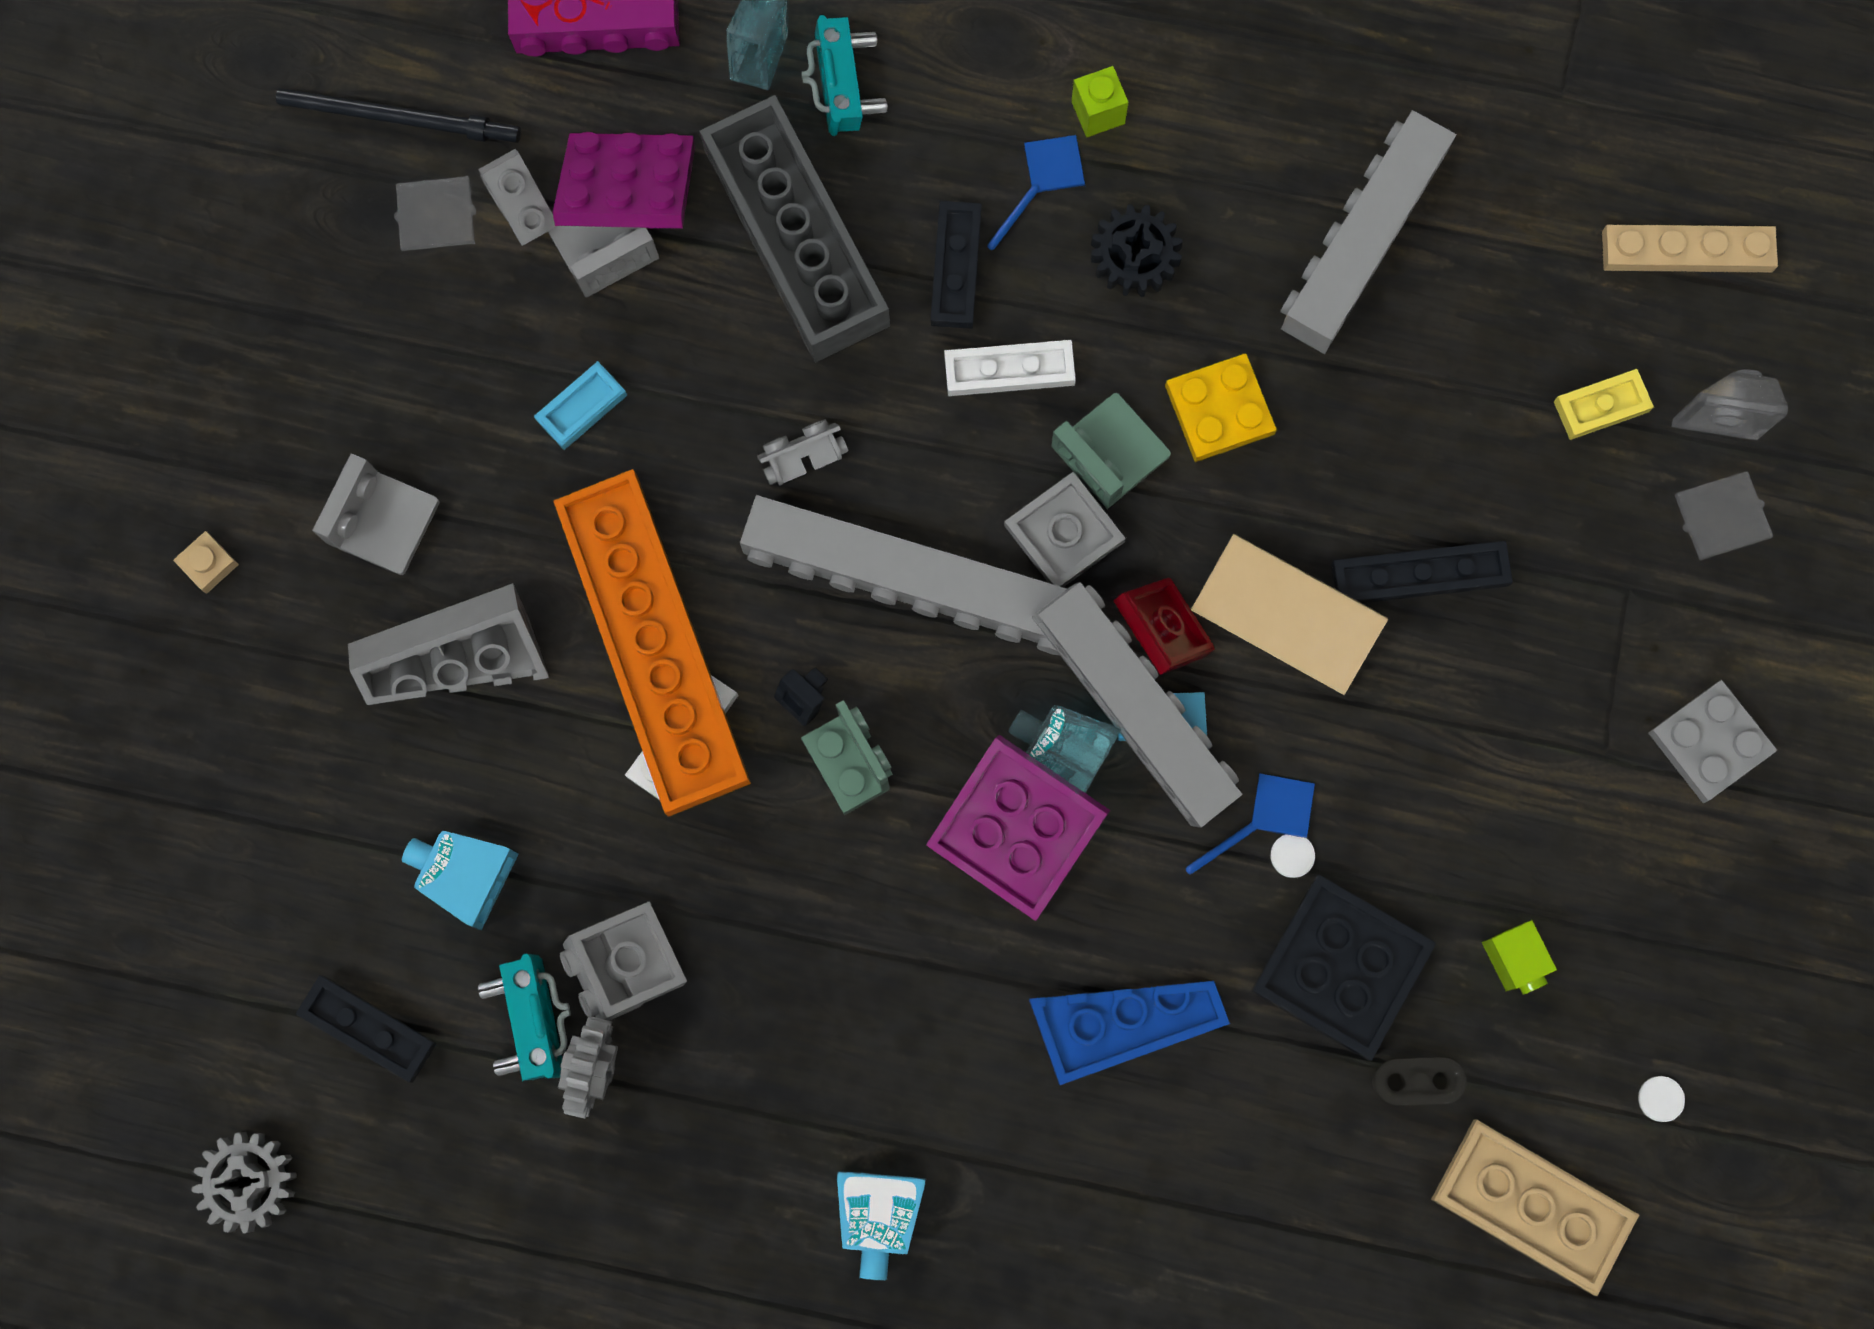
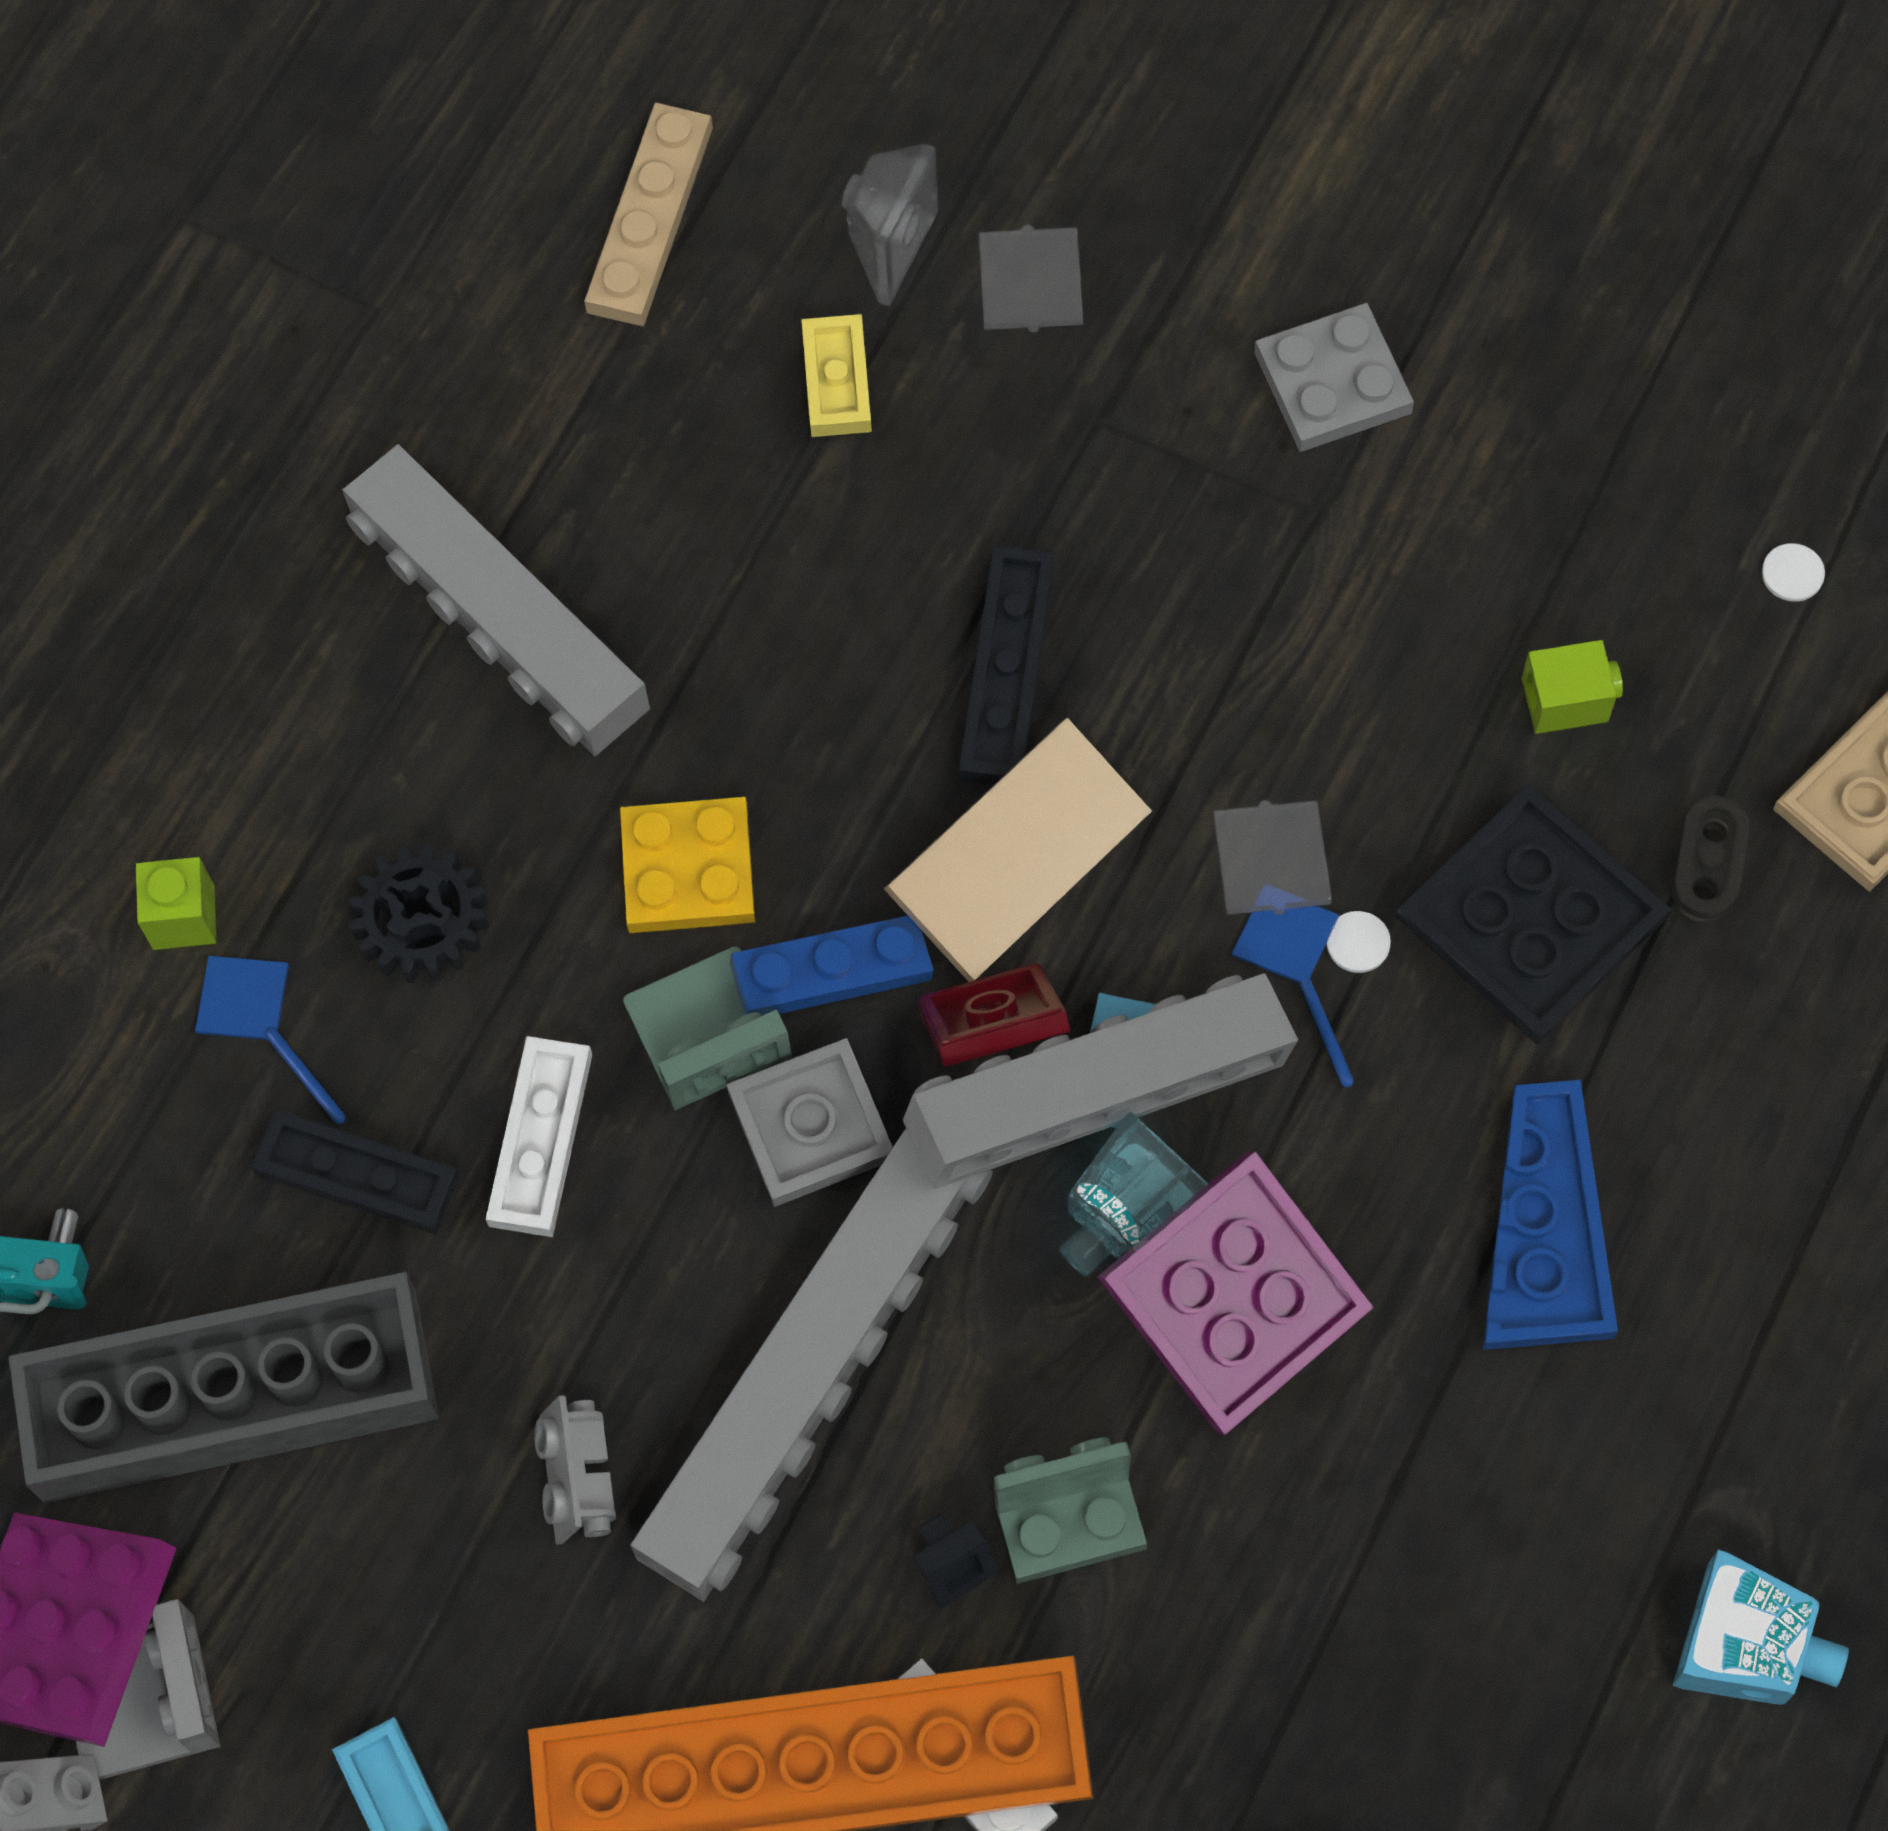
camera: 75 degrees left, 10 degrees down
none -> blue plate [730,916,934,1016]
none -> clear piece [1213,800,1332,915]

